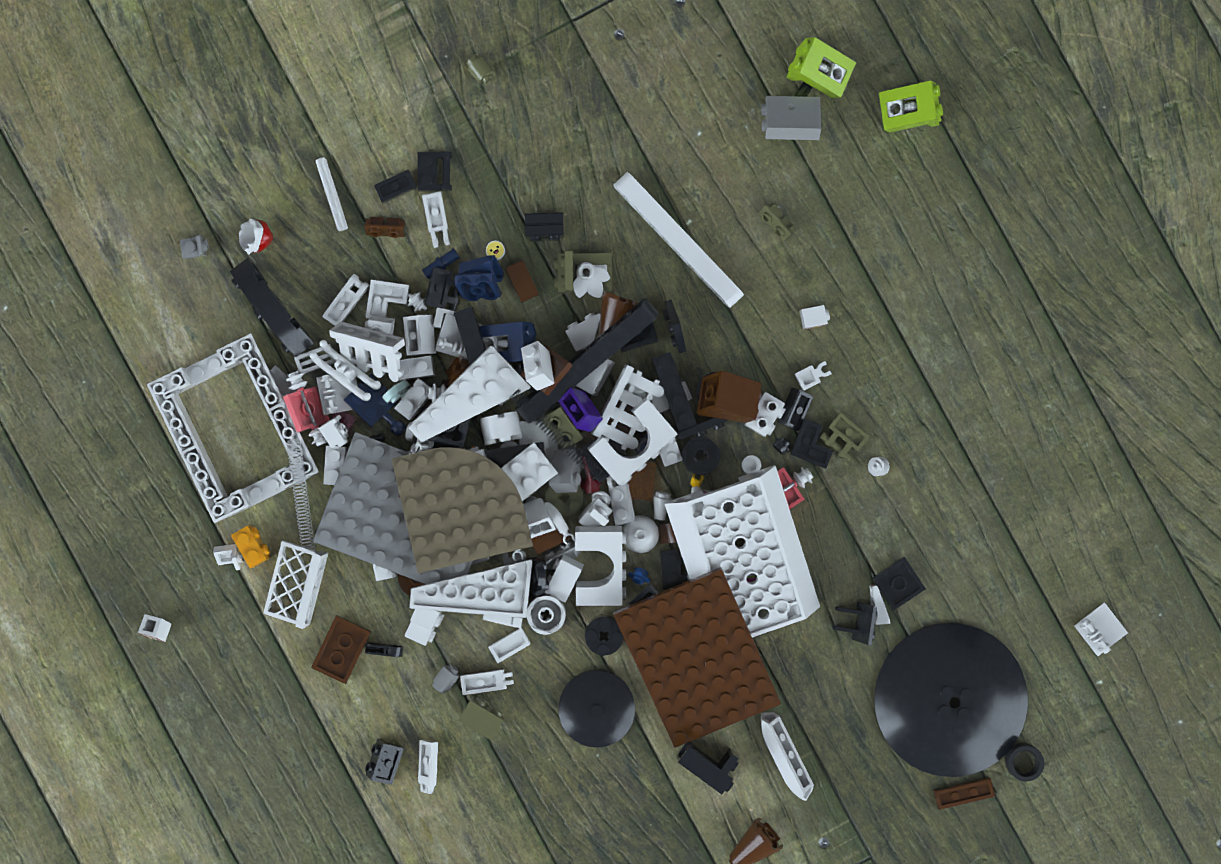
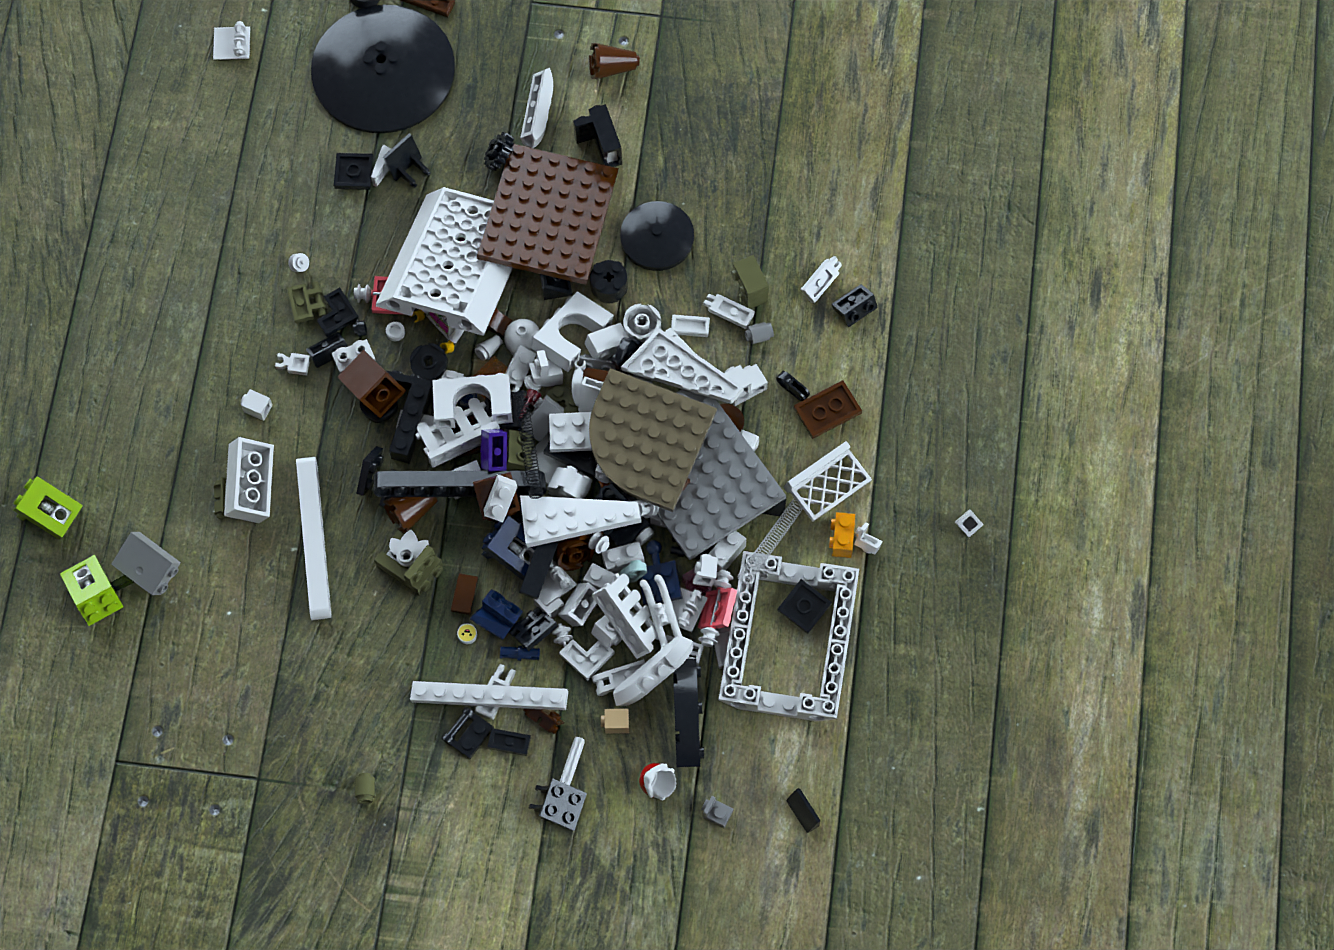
camera: 145 degrees left, 20 degrees down
black brick [525,212,564,242] -> none
white slope [565,312,600,353] -> none
blue plate [628,567,650,585] -> none
black plate [660,549,690,590] -> none
none -> white brick [224,437,274,523]
none -> white plate [410,681,568,710]
none -> black gear [484,132,514,171]
none -> plate [528,778,587,831]
none -> tan brick [601,709,629,734]
none -> white brick [613,636,693,706]
none -> black plate [777,579,832,634]
none -> black slope [786,788,821,833]

